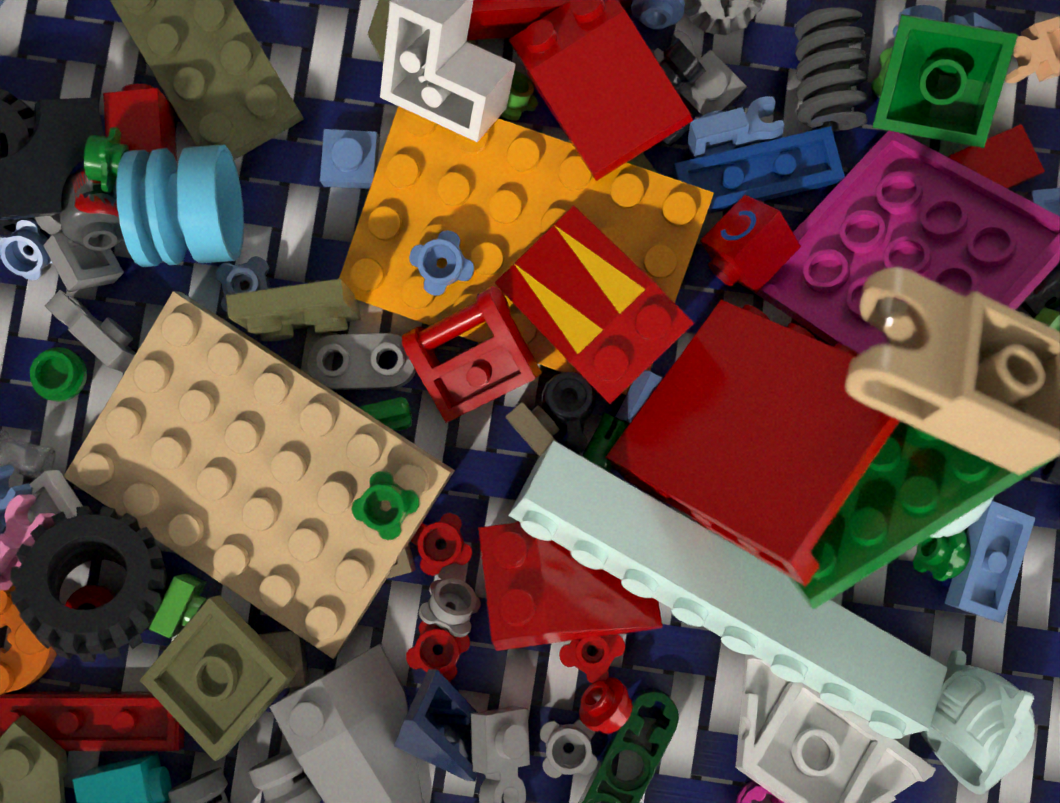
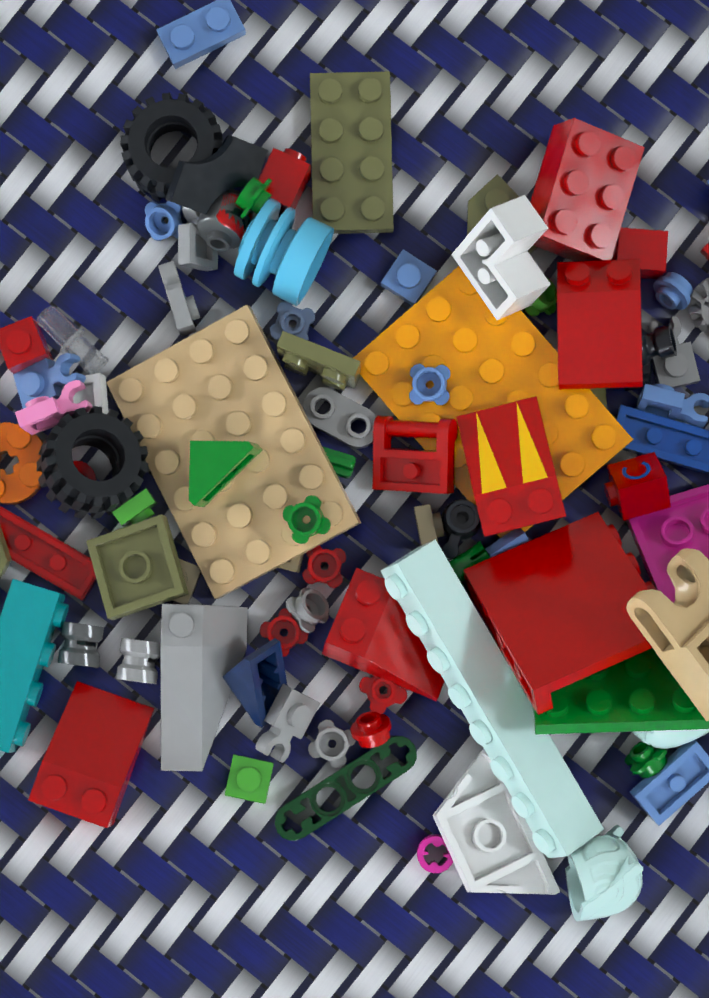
camera: 30 degrees right, 0 degrees up
green plate [30,347,87,402] -> none
none -> green slope [189,441,262,507]

